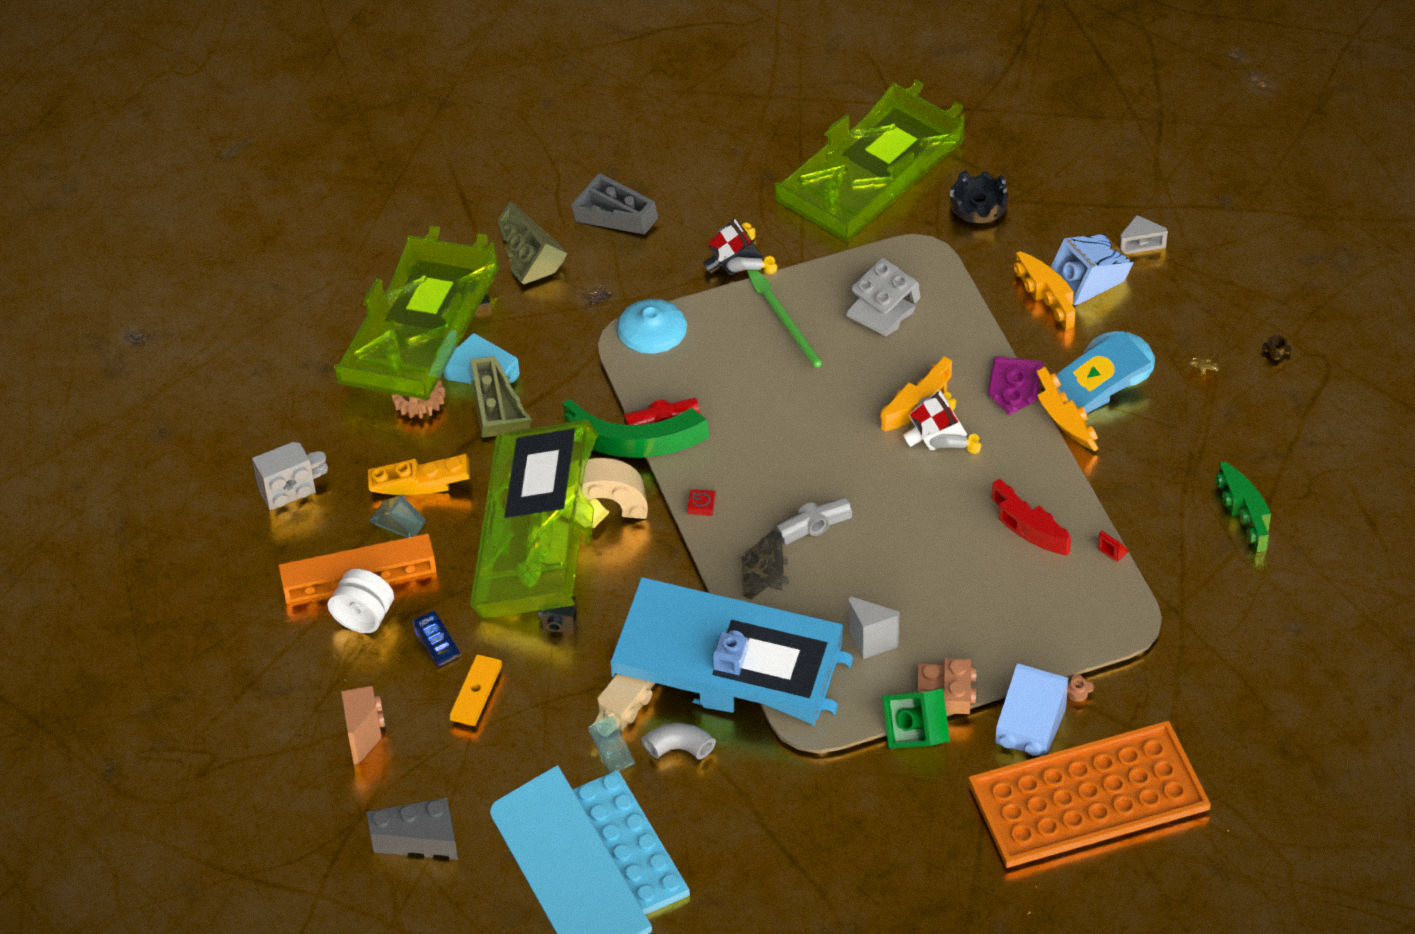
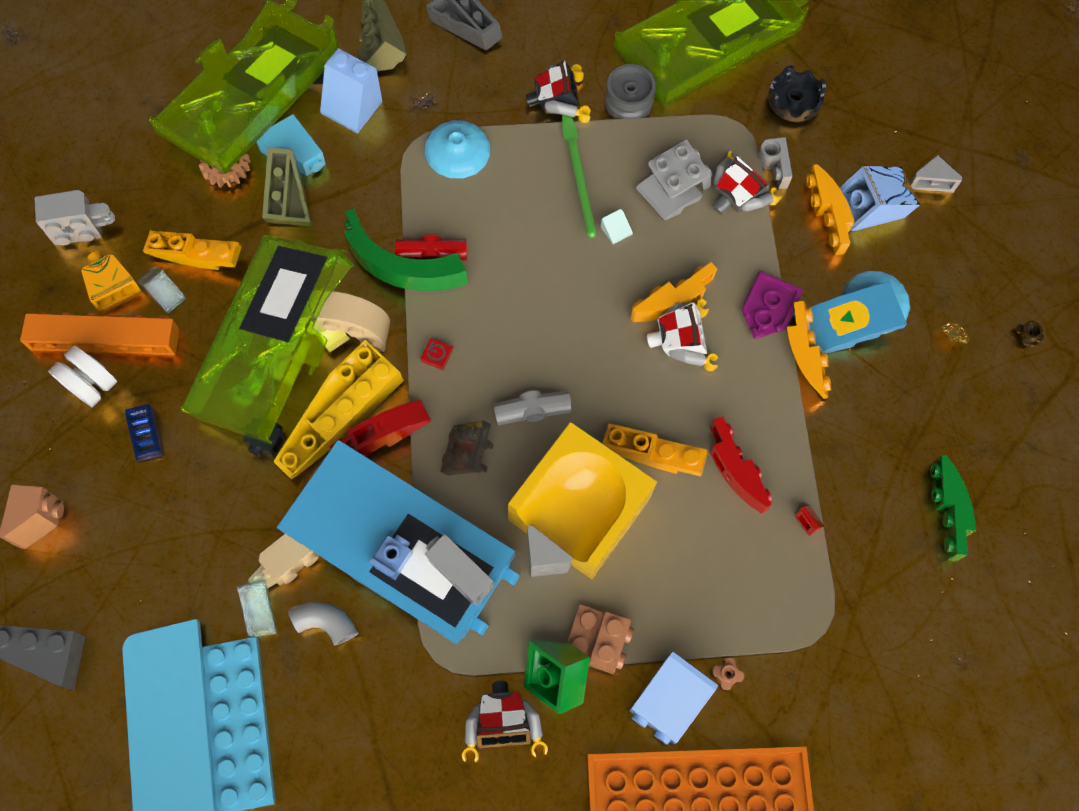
camera: 10 degrees right, 20 degrees up
light orange tile [450,655,502,726] -> none
none -> light orange torso [81,251,141,312]
none -> yellow wedge [273,340,404,479]
none -> light blue slope [320,48,382,134]
none -> red slope [330,400,432,456]
none -> light grey window [425,534,494,607]
none -> torso [462,681,548,762]
none -> yellow piece [508,422,657,580]
none -> light aqua slope [601,209,633,245]
none -> light orange slope [602,424,708,476]
none -> dark grey wheel [605,64,656,119]
none -> torso [712,151,782,215]
none -> light grey plate [758,137,793,189]

